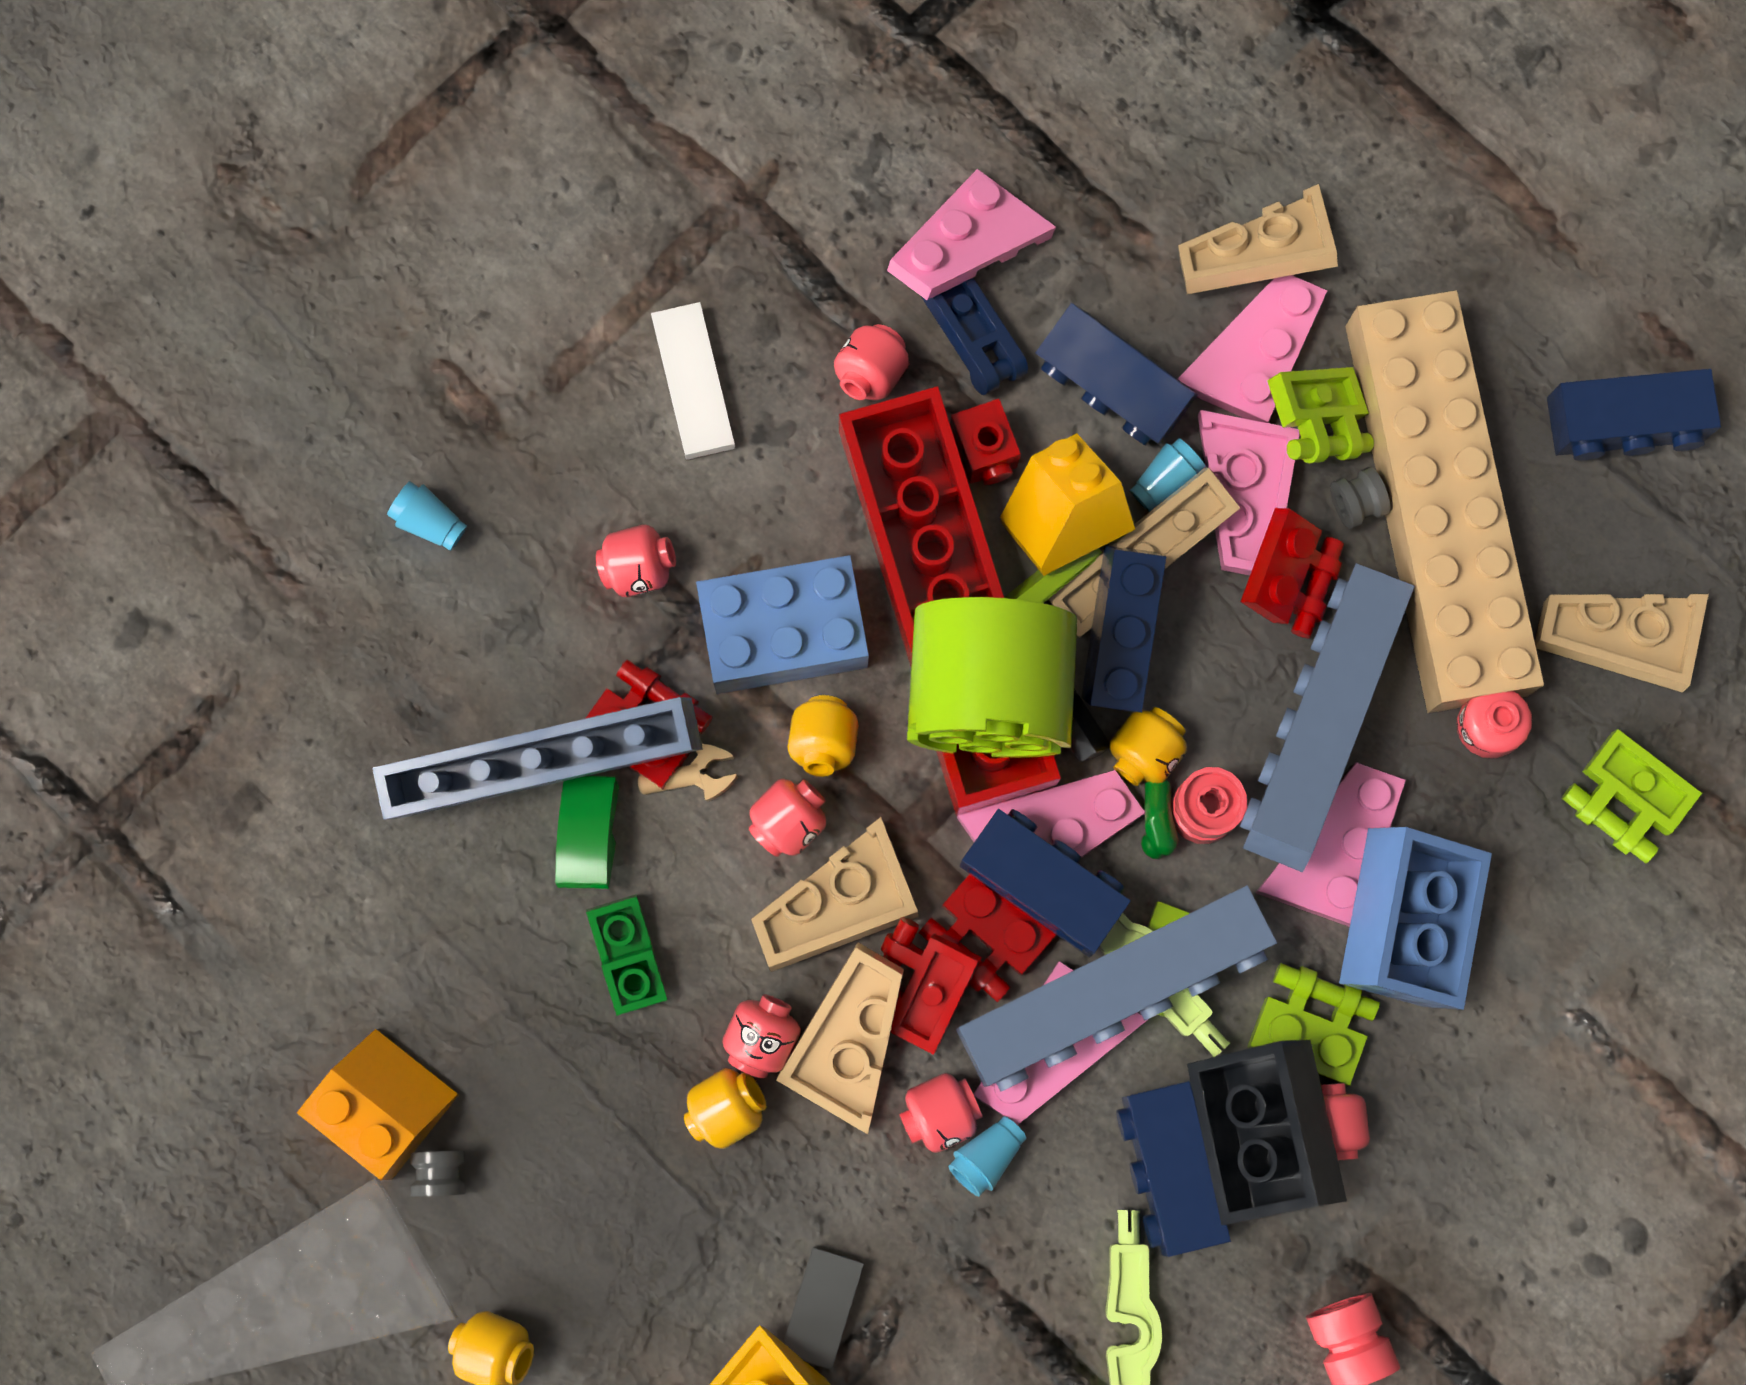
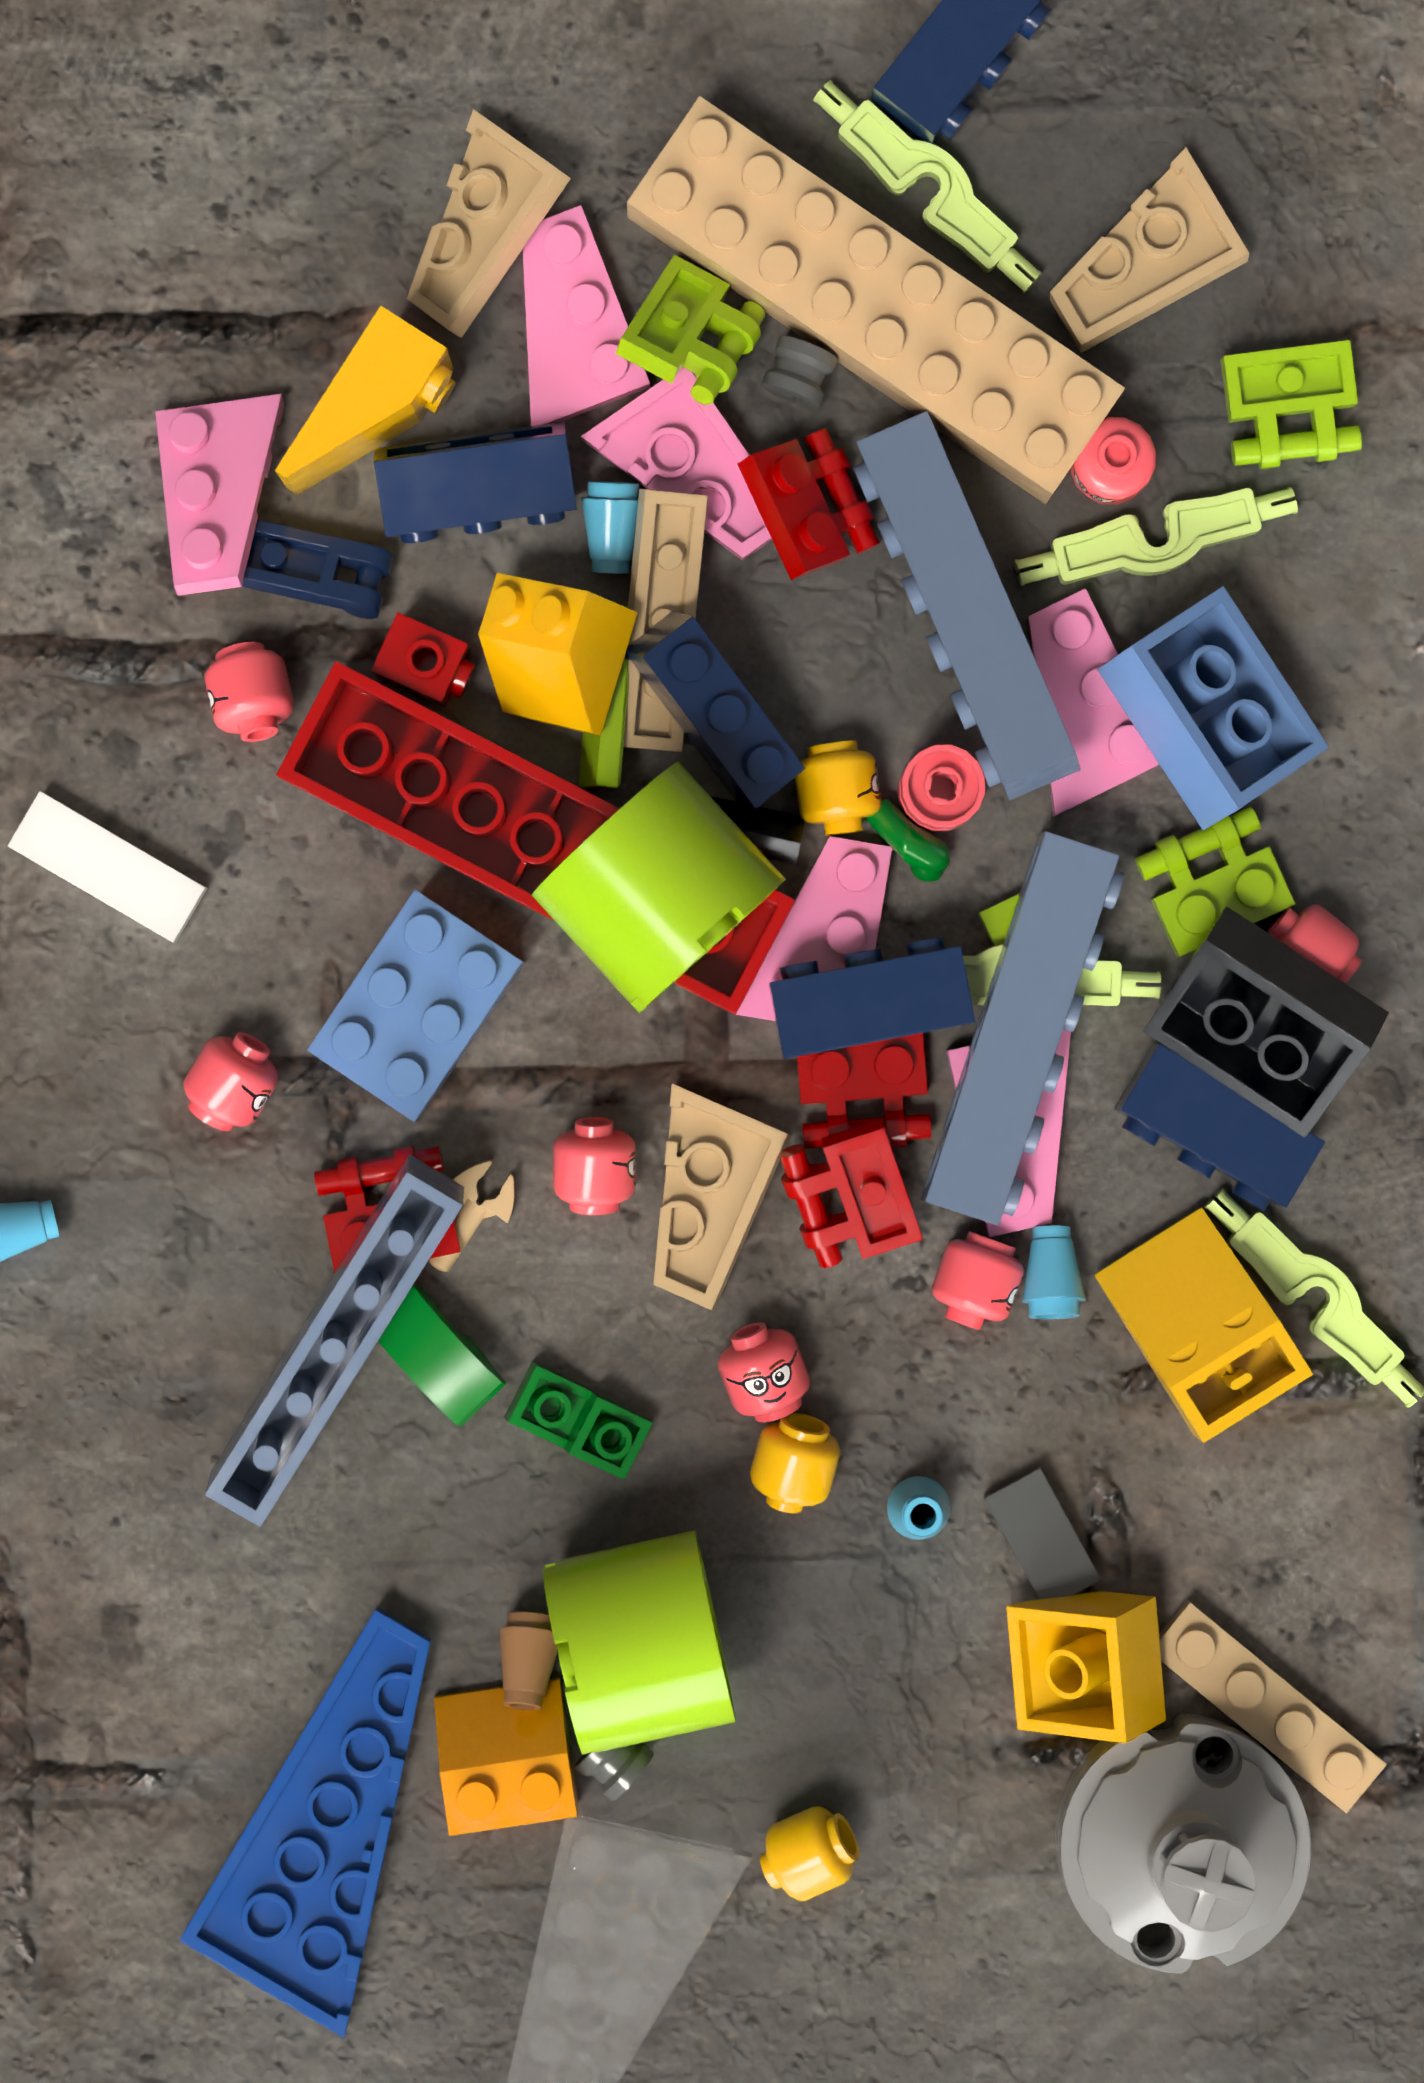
camera: 40 degrees left, 10 degrees up
tan wing [776,942,904,1134] -> none
yellow head [787,695,859,777] -> none
none -> blue wing [179,1607,432,2038]
none -> yellow slope [275,306,456,495]
none -> medium nougat cone [499,1612,558,1710]
none -> lime brick [542,1530,736,1755]
none -> yellowish green piece [813,80,1042,293]
none -> medium azure cone [887,1476,951,1540]
none -> yellowish green piece [1014,487,1298,586]
none -> yellow slope [1093,1207,1313,1443]

